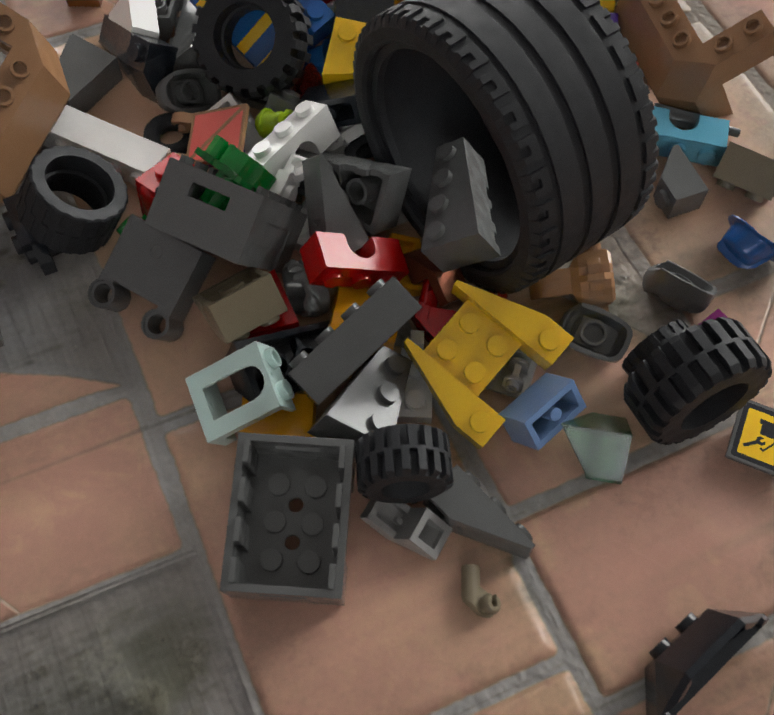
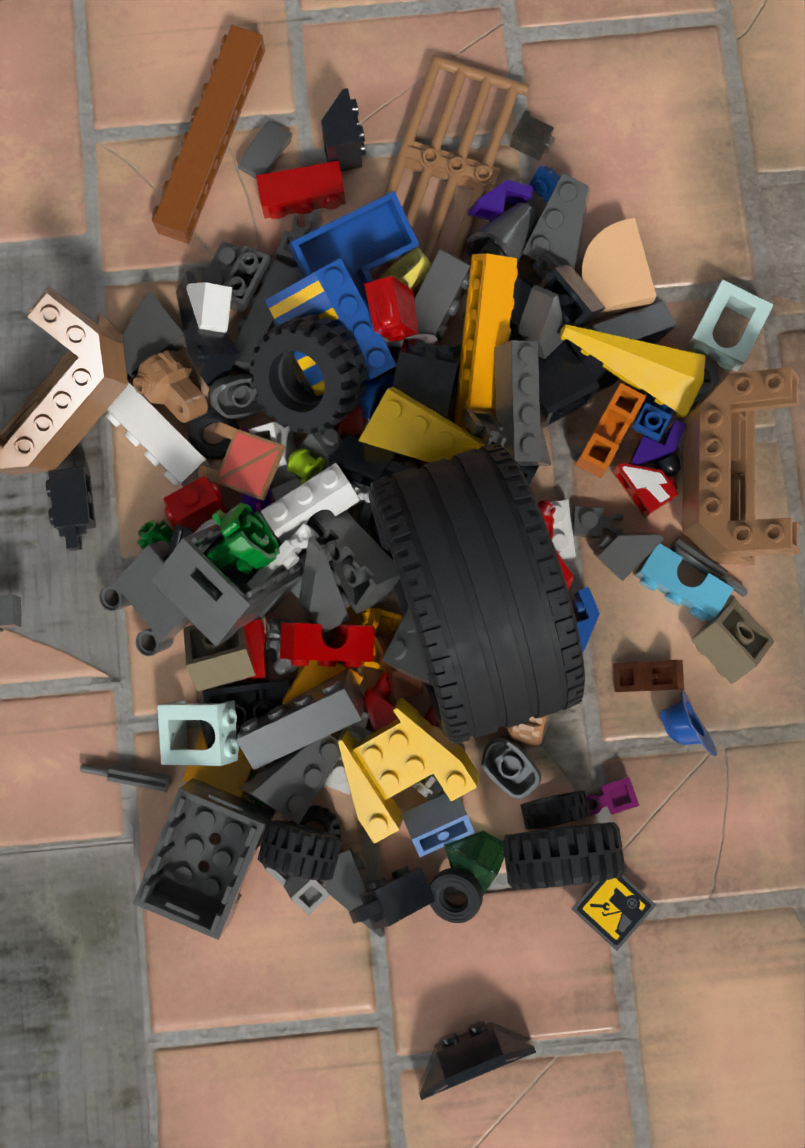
camera: 20 degrees right, 20 degrees up
black tyre [16,145,129,255] -> none
dark tan arm [461,564,501,618] -> none
dark grey piece [642,260,718,314] -> none
dark grey slope [653,145,709,219] -> none
none -> dark grey axle [80,763,171,793]
none -> medium nougat piece [133,350,208,423]
none -> black hinge [349,866,435,930]
none -> black tyre [430,868,483,923]
none -> copper slope [613,660,685,692]

